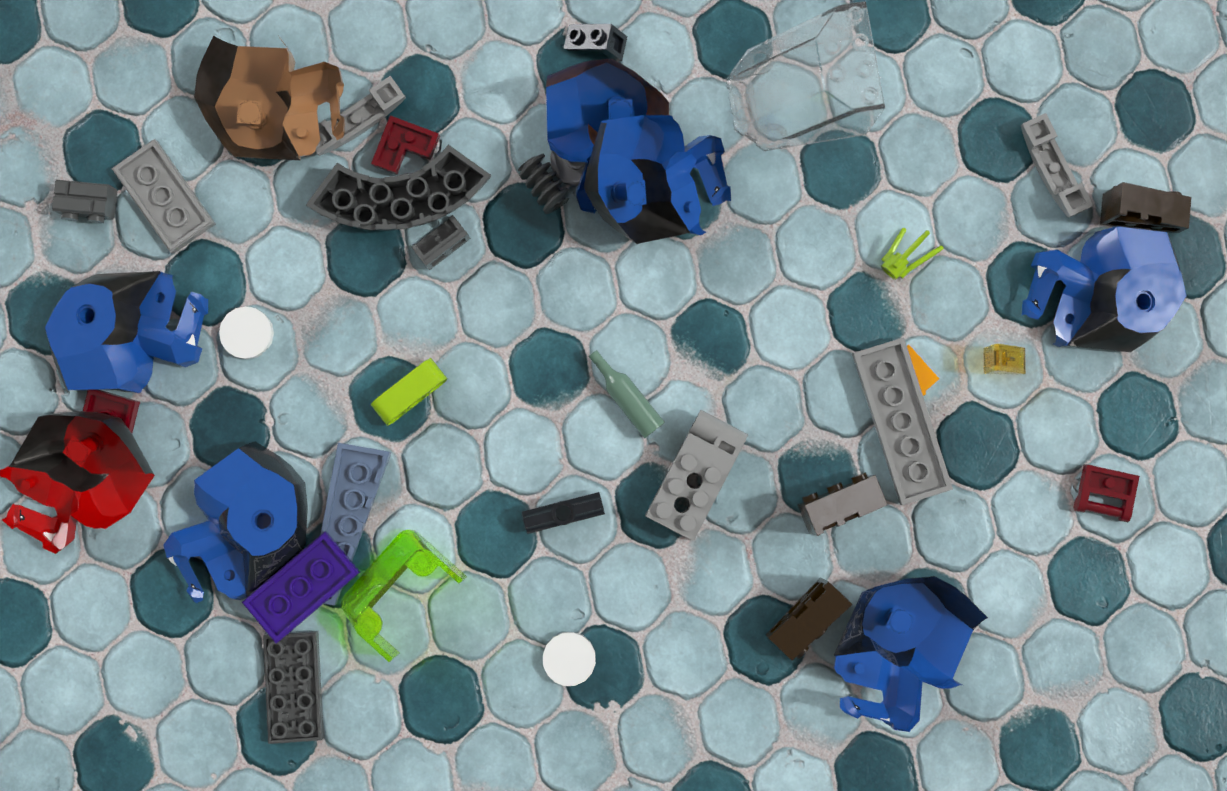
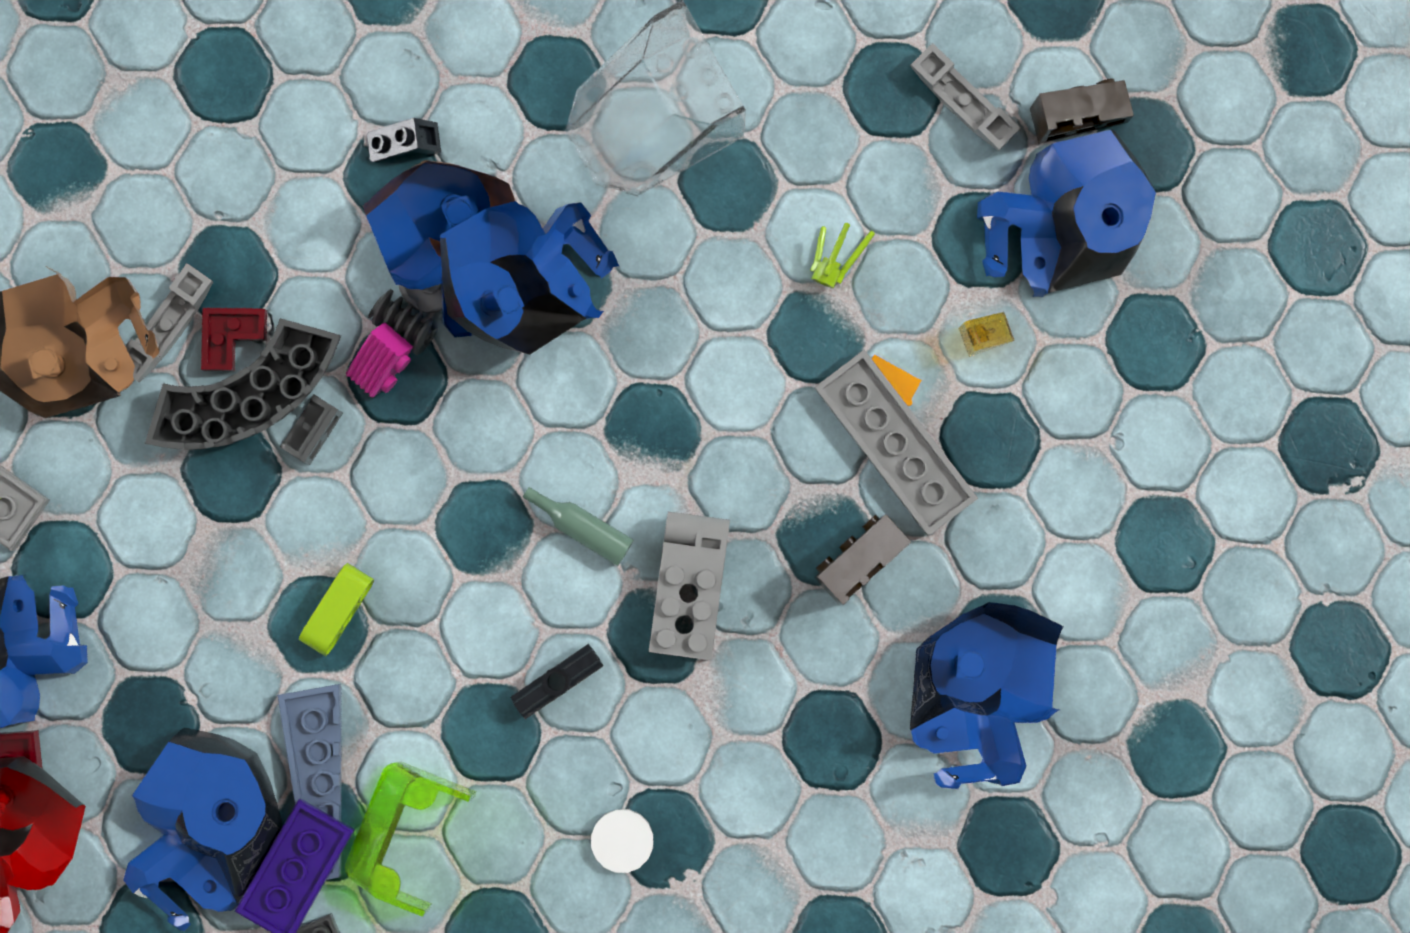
camera: 20 degrees left, 0 degrees up
white tile [219,306,274,360] -> none
dark brown wedge [766,578,853,660] -> none
dark red plate [1074,464,1140,523] -> none
none -> dark pink brick [346,322,413,397]

